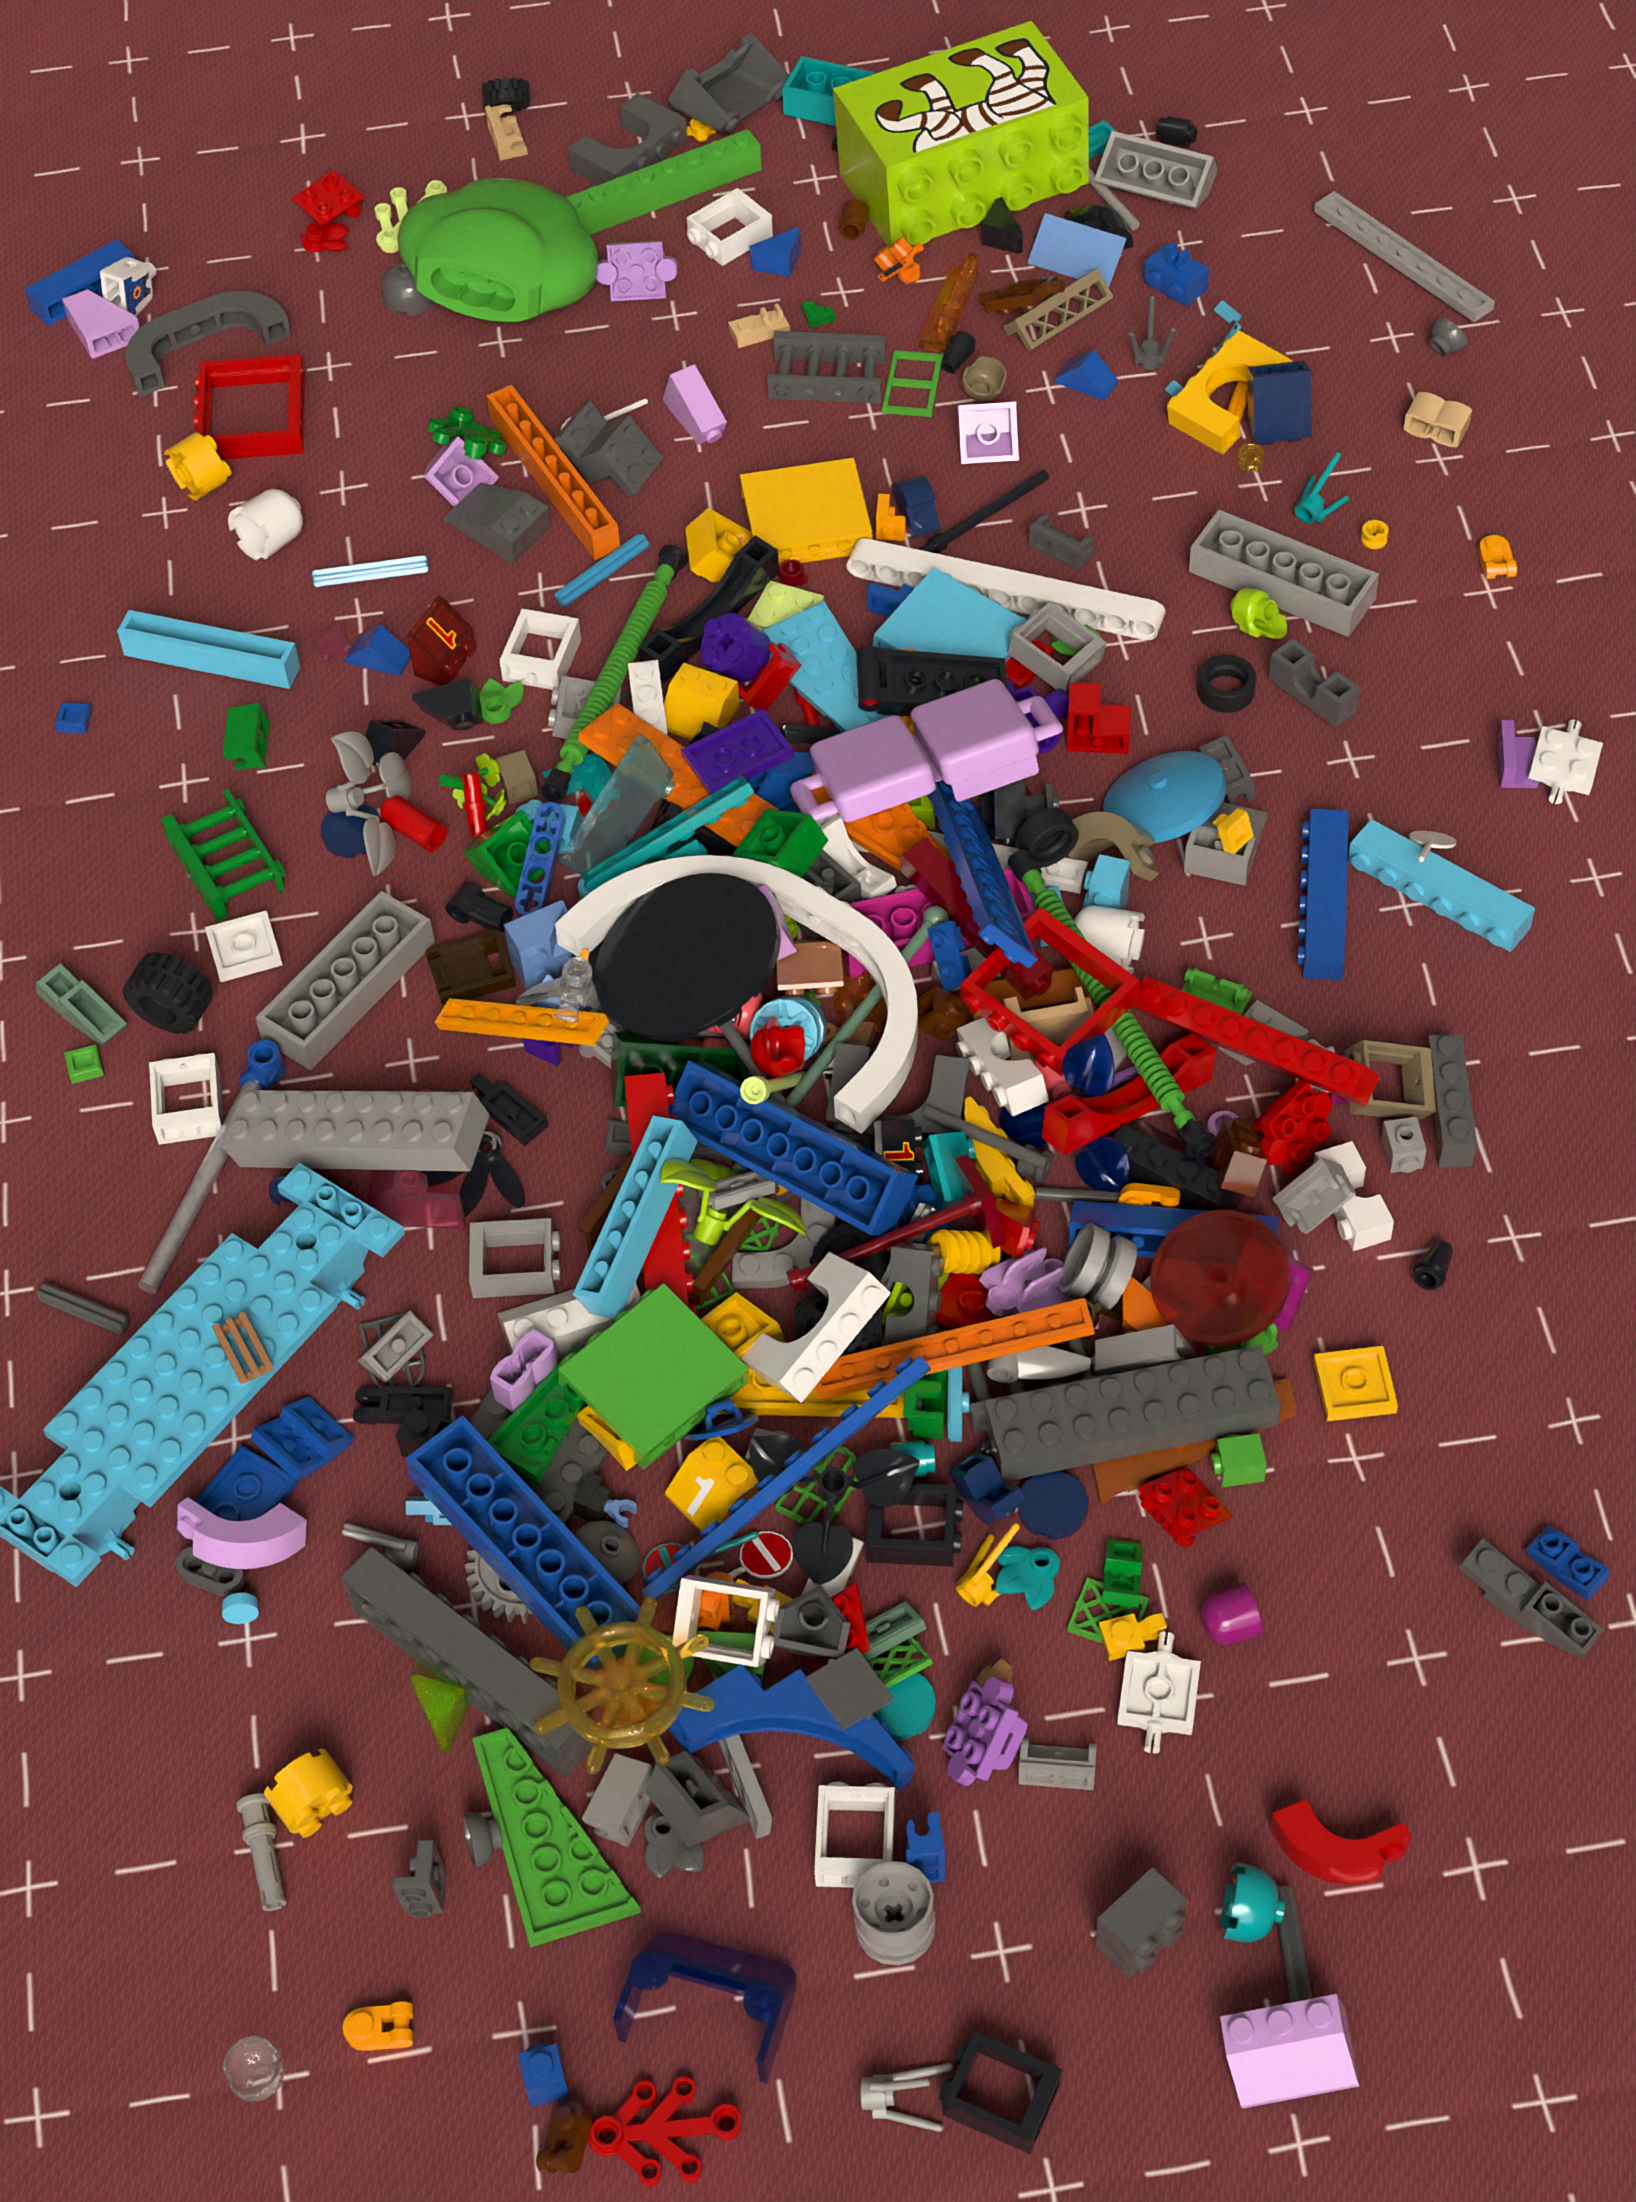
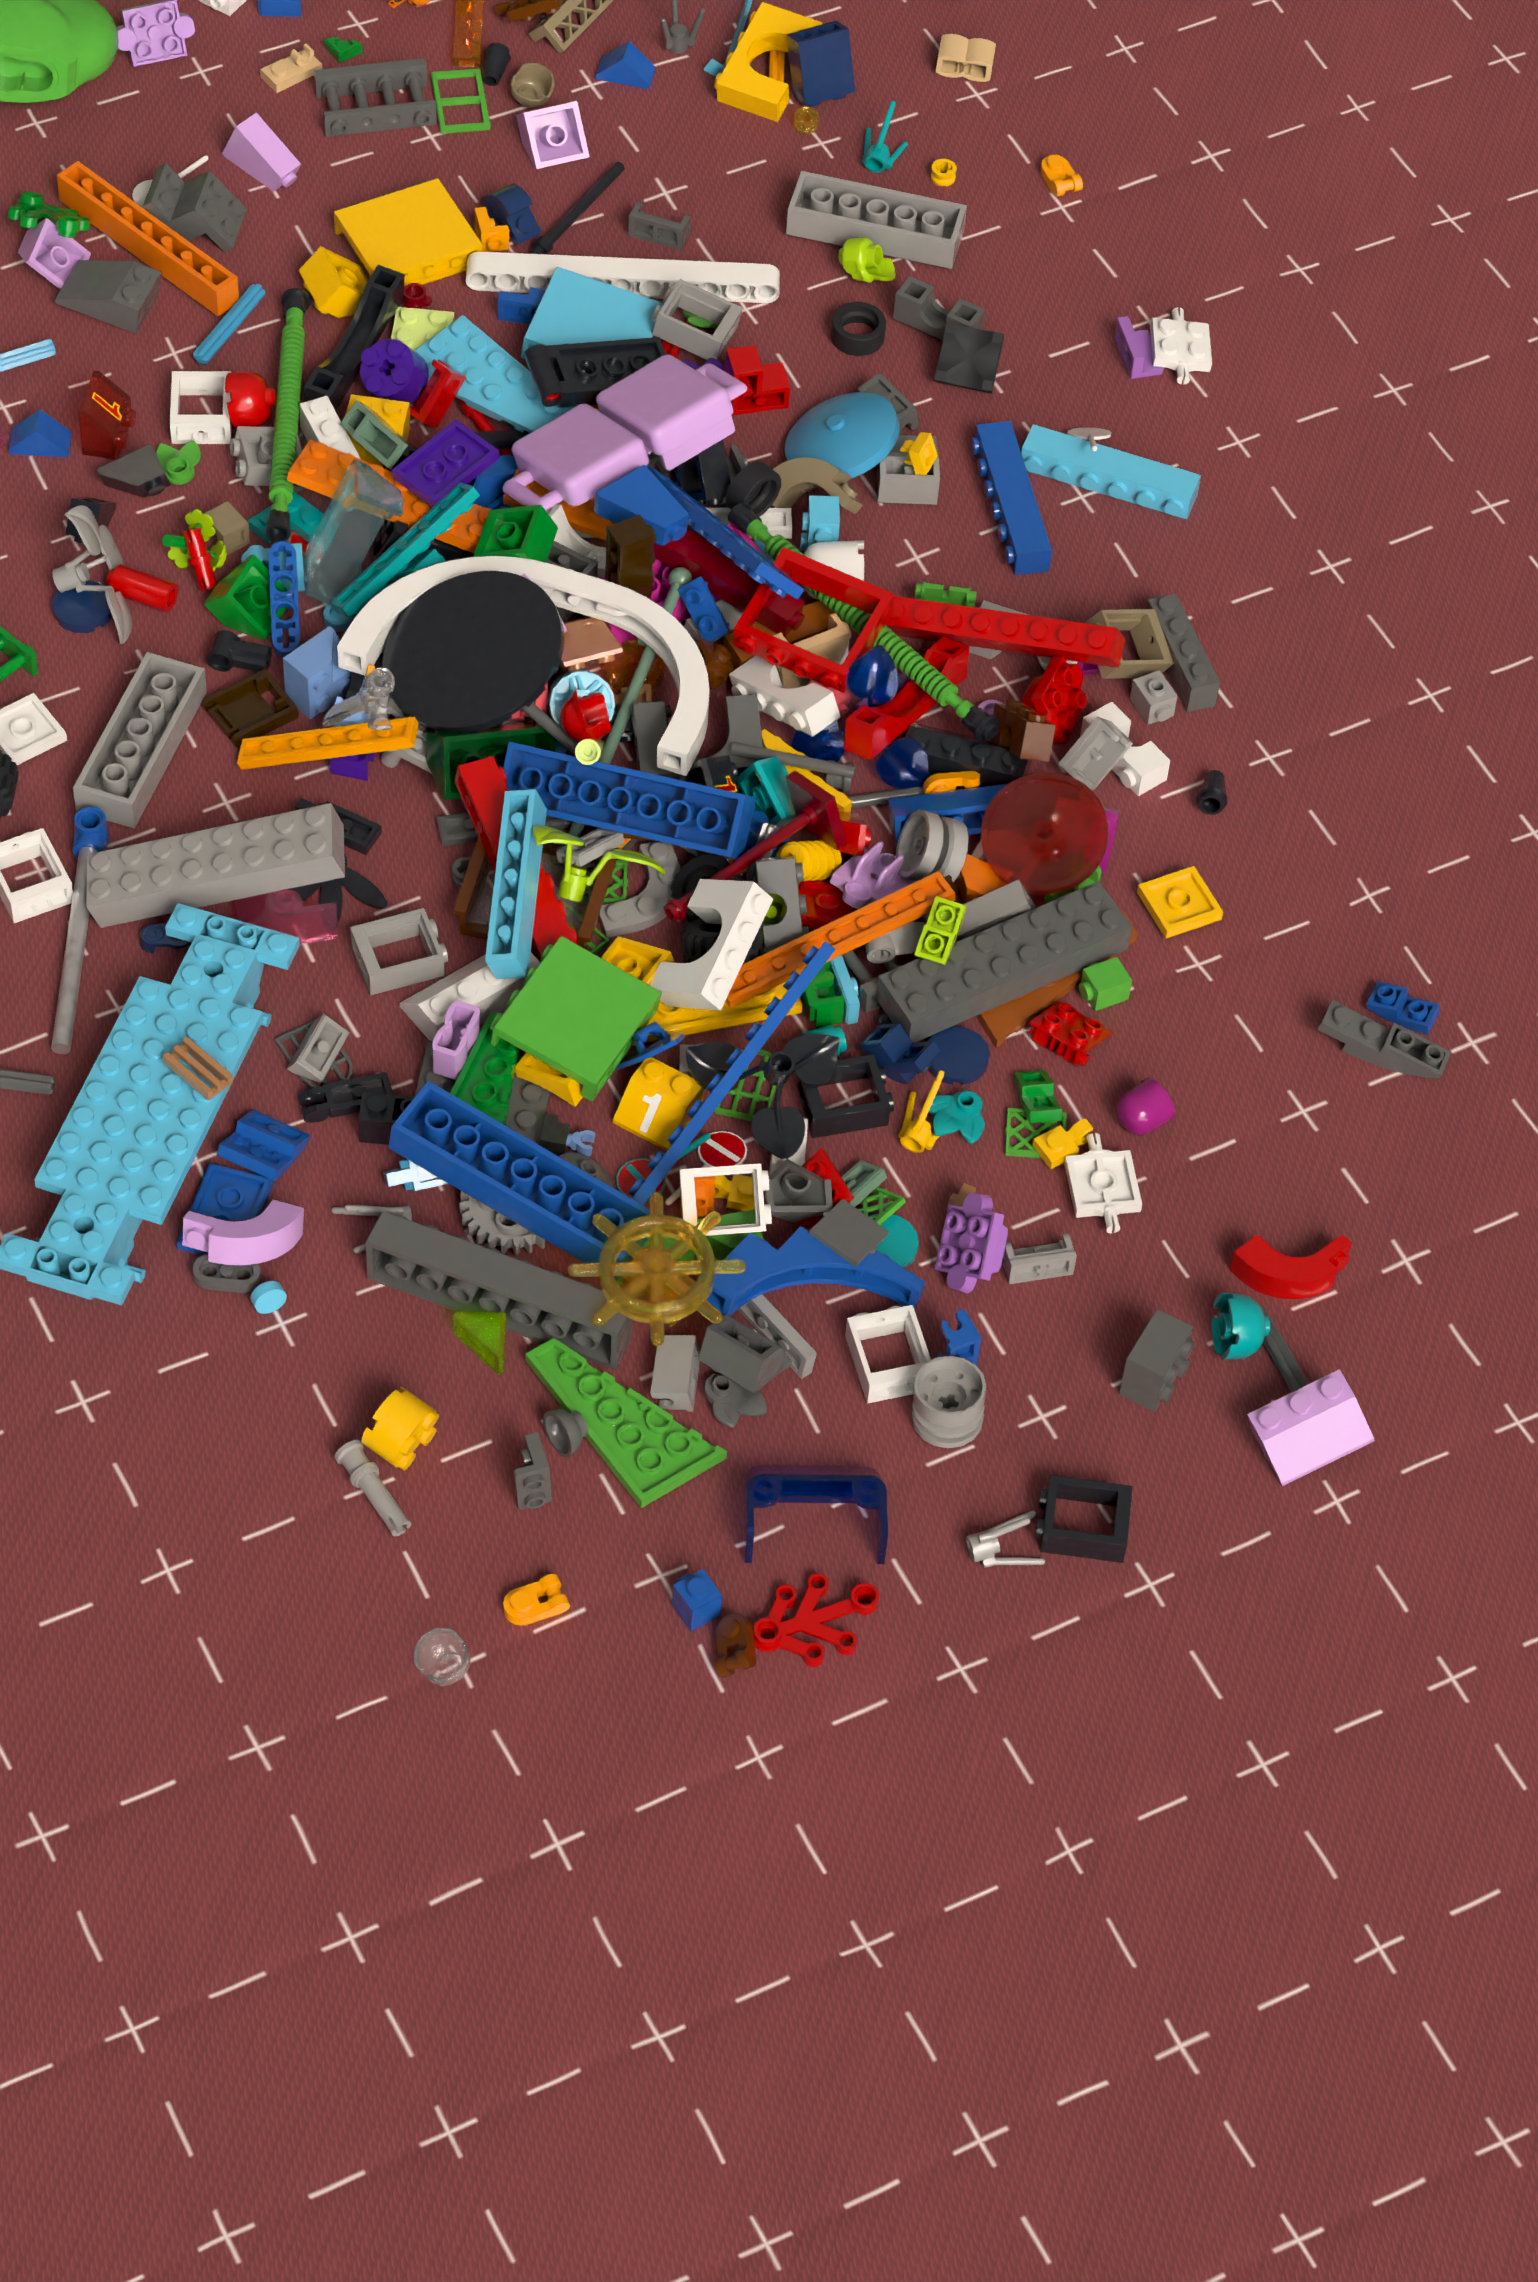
camera: 25 degrees left, 0 degrees up
none -> red cylinder [225,371,276,430]
none -> sand green slope [340,400,408,470]
none -> blue slope [594,465,689,546]
none -> dark brown brick [605,515,656,598]
none -> lime slope [914,896,967,965]
none -> black brick [934,322,1004,394]

